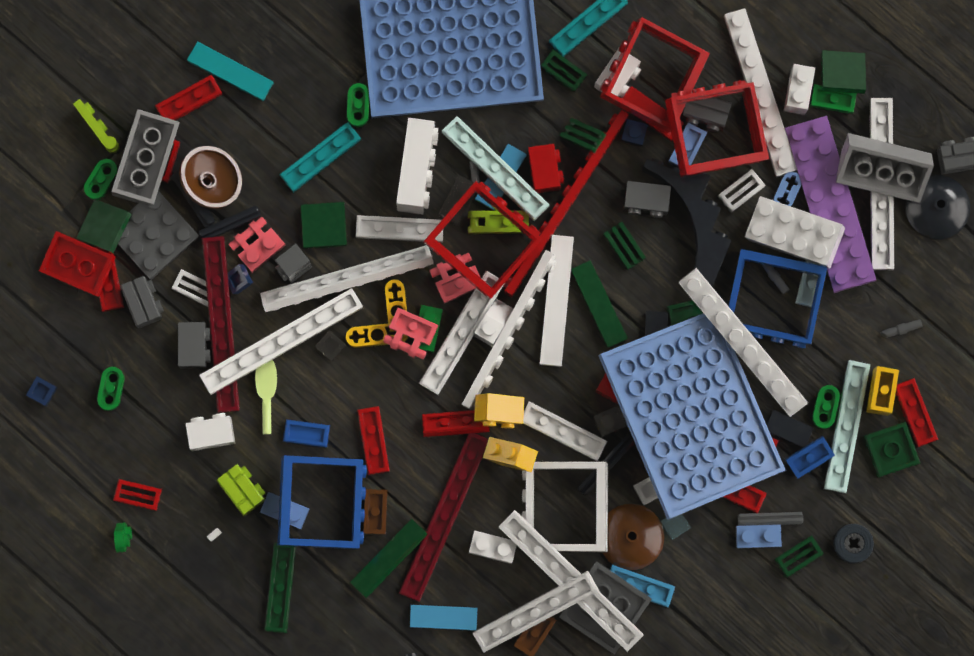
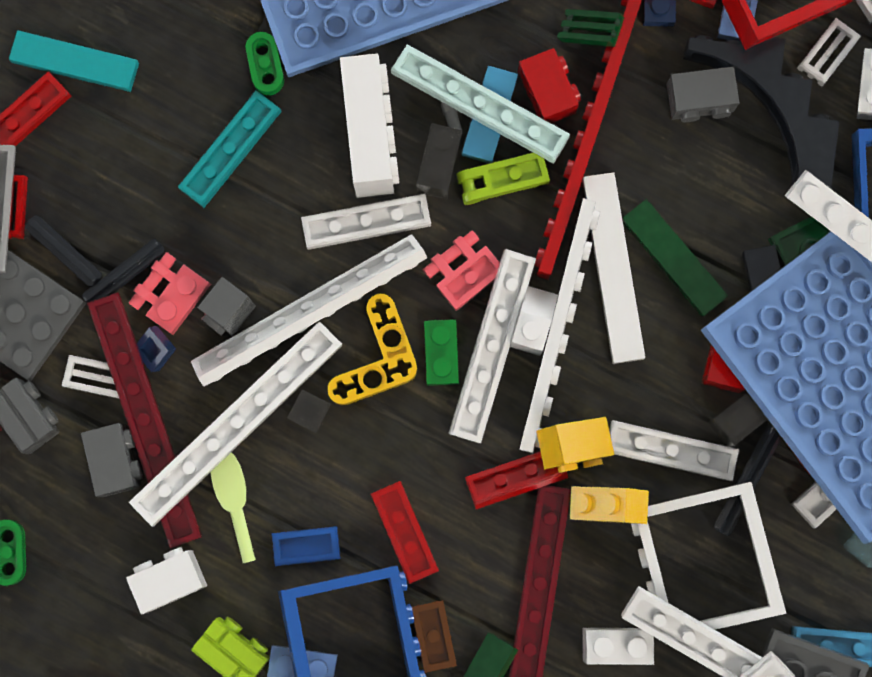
camera: 10 degrees left, 0 degrees up
reddish brown dish [179,146,242,209] -> none
dark green tile [301,202,347,249] -> none
coral plate [383,308,438,359] -> none
red window [423,181,543,299] -> none
reddish brown dish [602,504,664,570] -> none
dark green tile [603,222,646,270] -> none

